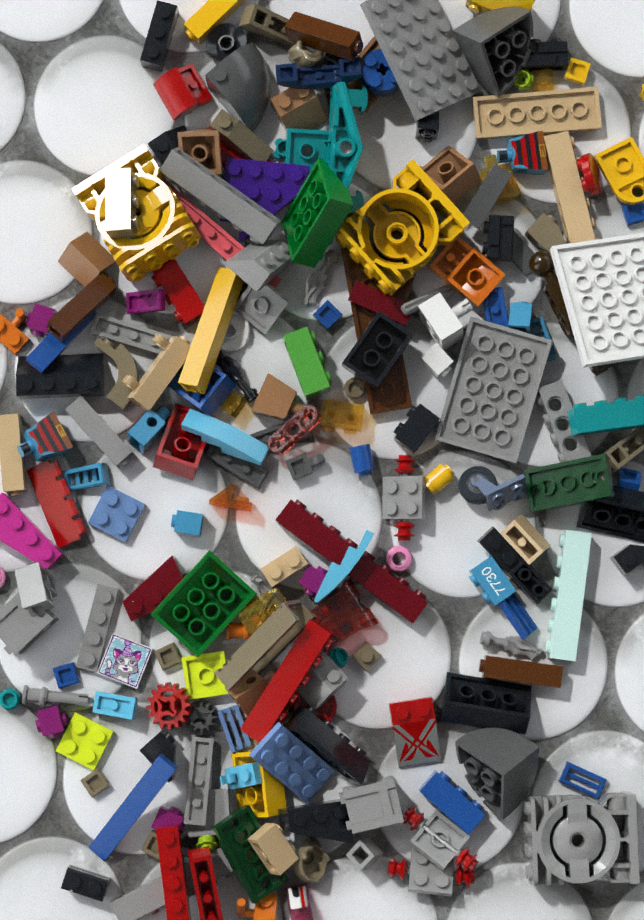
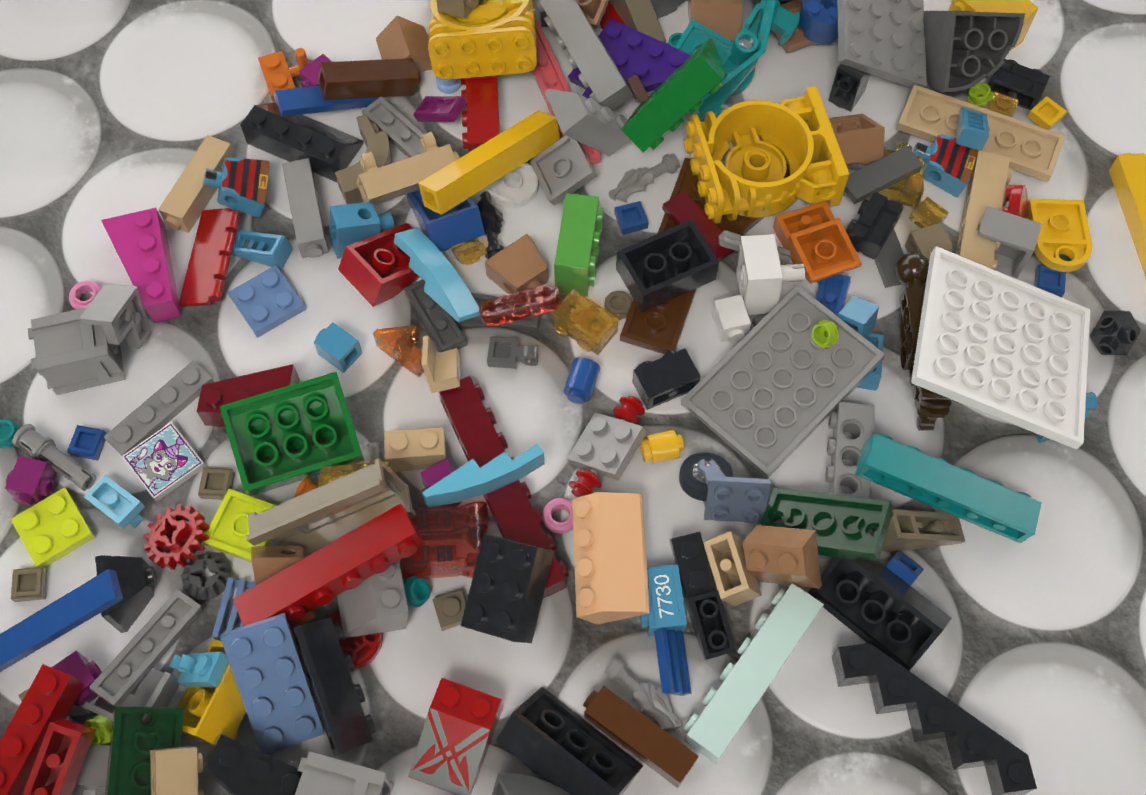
camera: 30 degrees right, 20 degrees down
none -> tan panel [421,335,460,393]
none -> black brick [461,534,554,643]
none -> light nougat slope [572,492,650,625]
none -> reddish brown tile [626,74,649,103]
none -> medium nougat slope [743,525,822,588]
none -> lime plate [811,319,839,348]
none -> clear yellow plate [909,197,949,228]
none -> dark azure slope [956,107,989,151]
none -> light grey panel [977,206,1042,278]

